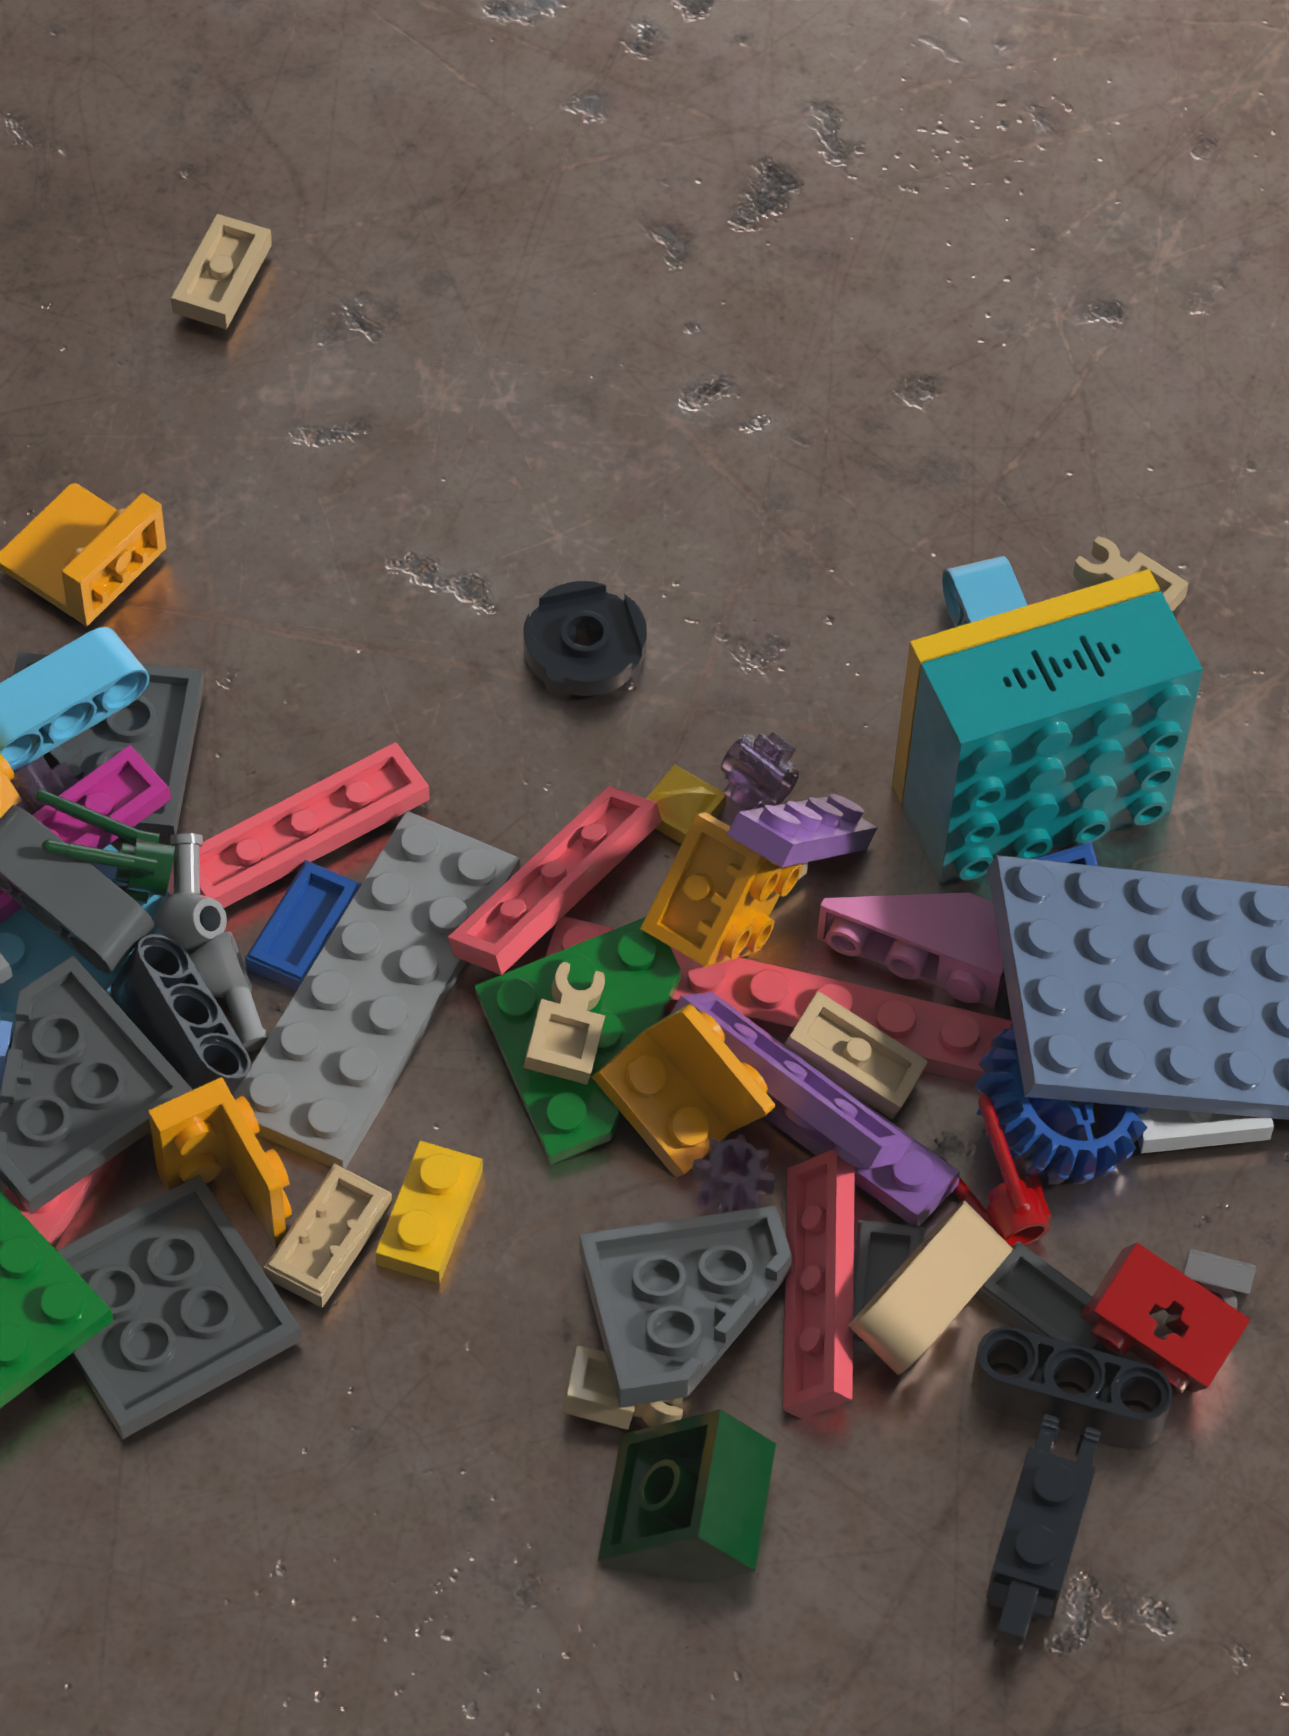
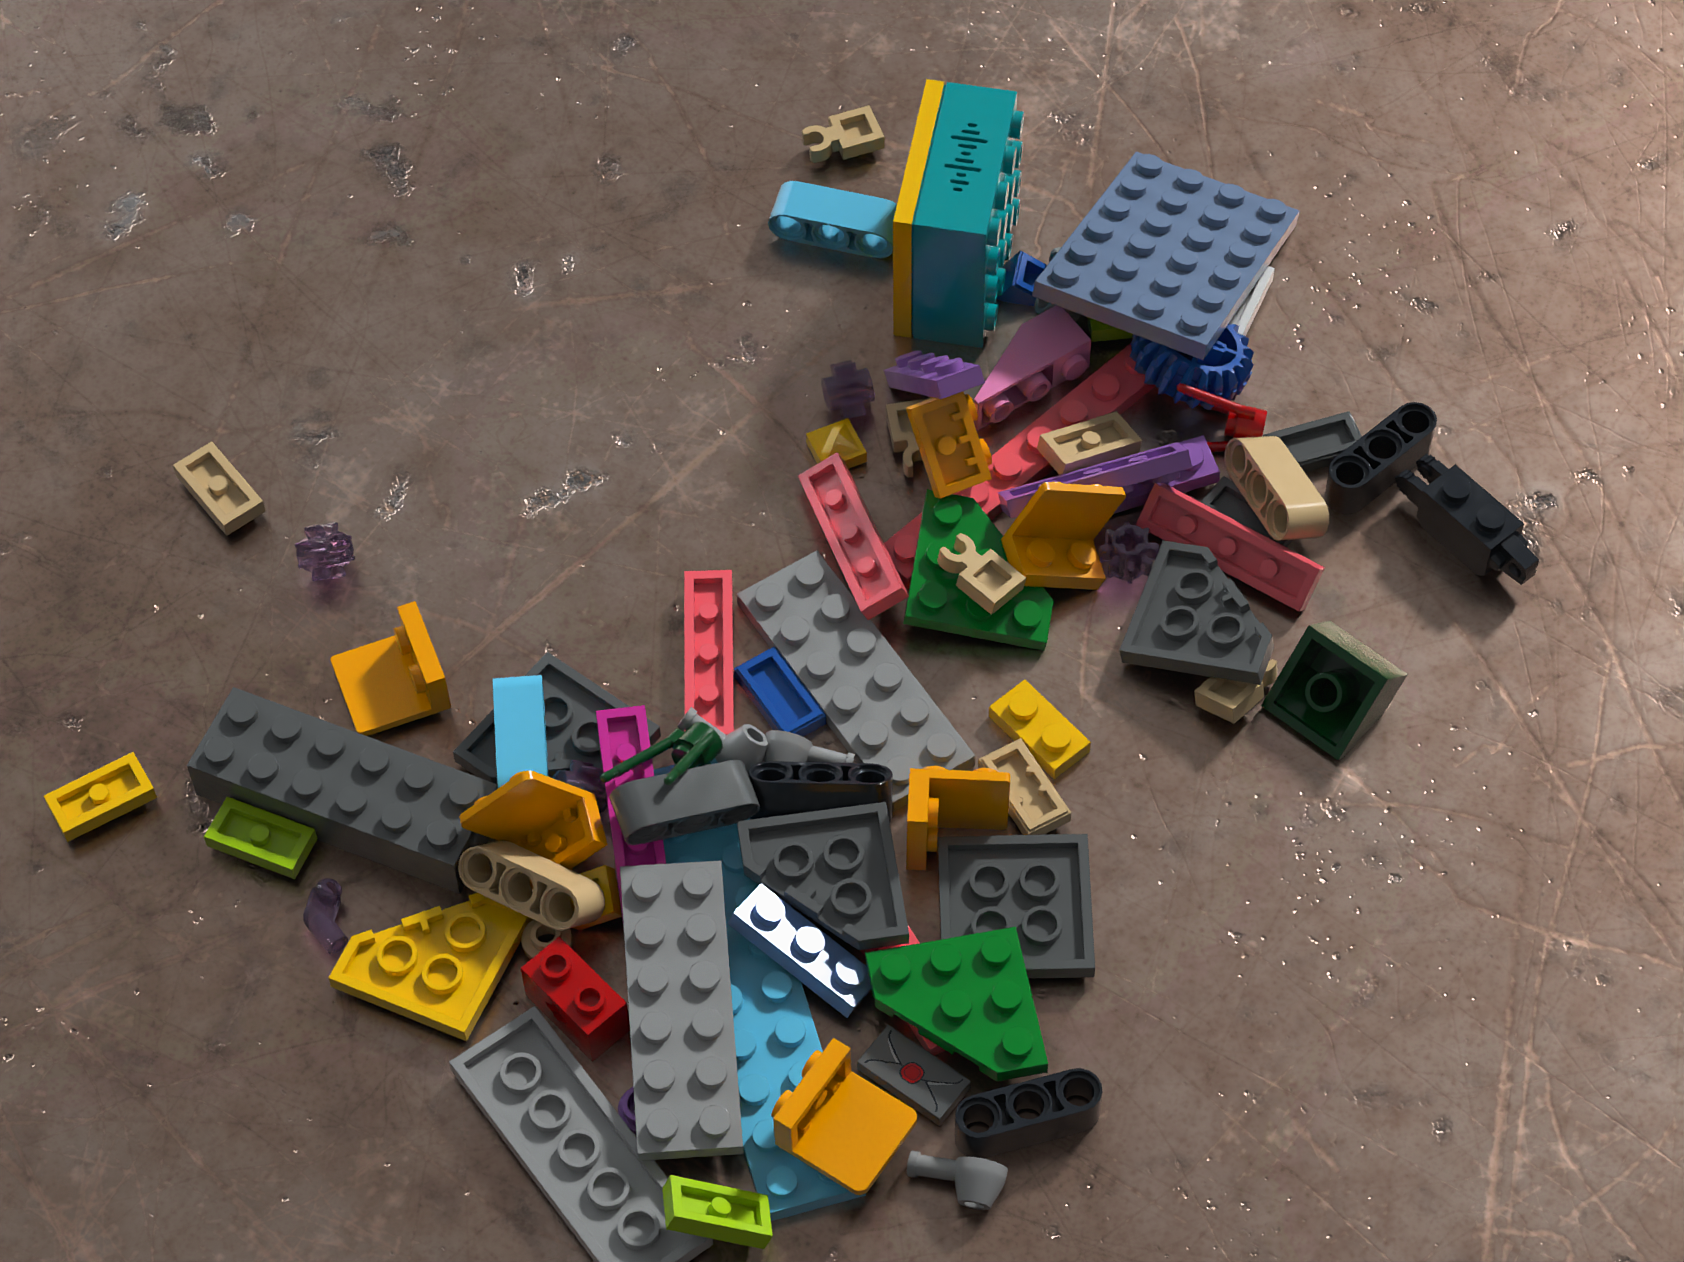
camera: 55 degrees left, 0 degrees up
black plate [523,581,647,698] -> none
red brick [1079,1242,1251,1394] -> none
light grey tile [1183,1248,1256,1310] -> none
none -> clear purple gear [295,522,355,581]

